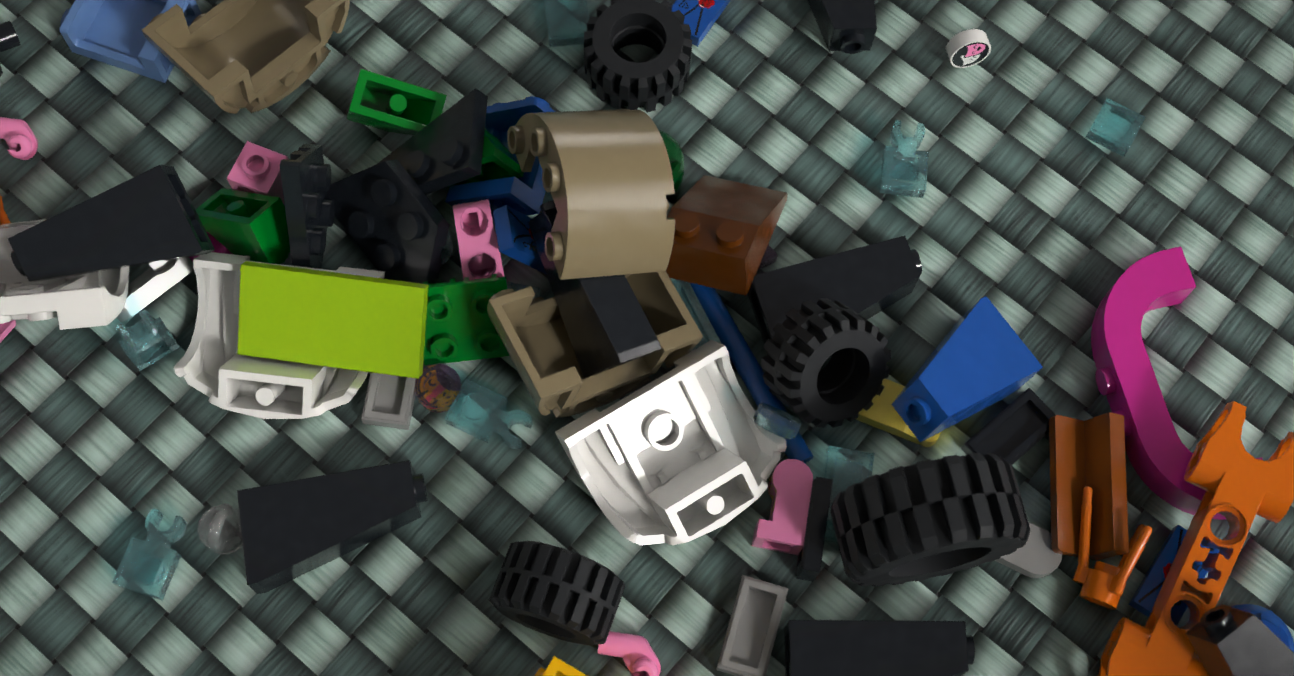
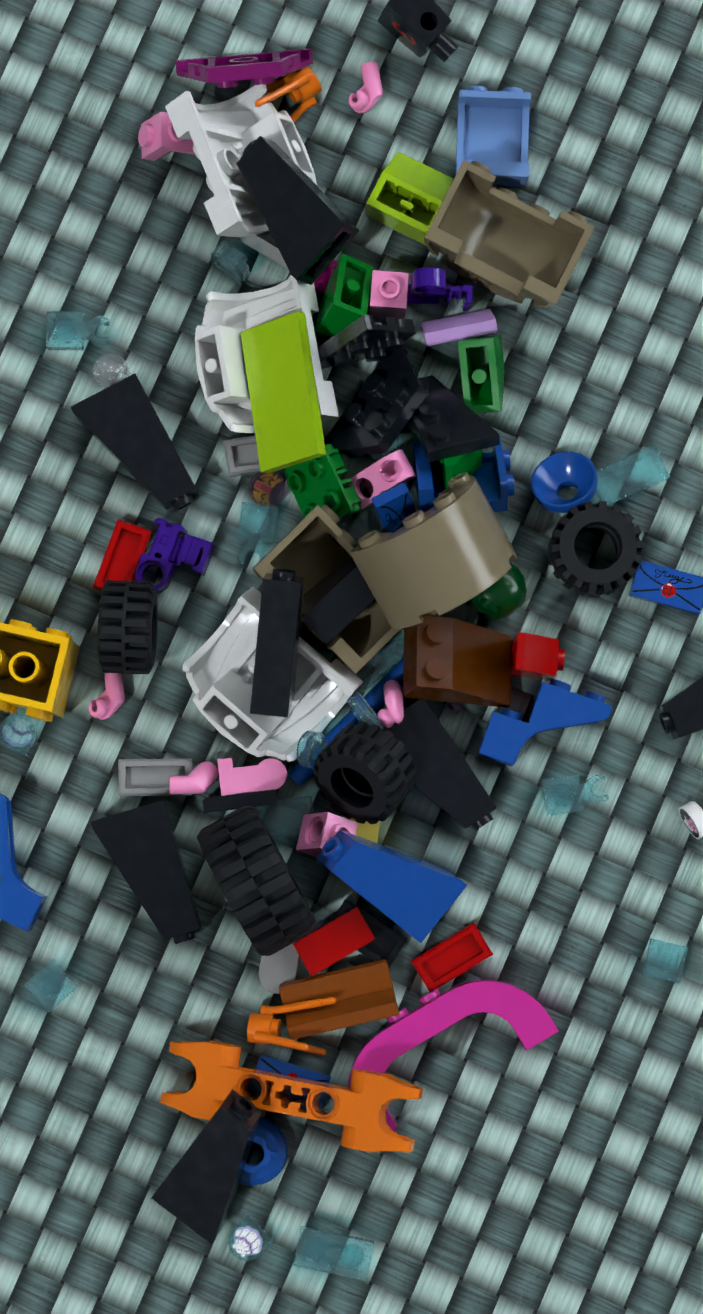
camera: 75 degrees right, 15 degrees up
none -> red tile [93,519,153,591]
none -> dark purple piece [135,518,215,594]
none -> bright pink arm [169,761,219,794]
none -> black slope [250,568,304,718]
none -> red tile [293,907,376,977]
none -> bright pink brick [296,812,358,858]
none -> clear light blue tile [347,692,384,729]
none -> lime slope [366,151,454,246]
none -> bright pink arm [377,680,404,728]
none -> dark purple piece [407,268,472,311]
none -> red tile [411,922,493,992]
none -> lavender tile [420,308,498,346]
none -> blue arch [477,679,613,767]
none -> red slope [511,632,565,679]
none -> blue piece [531,452,598,513]

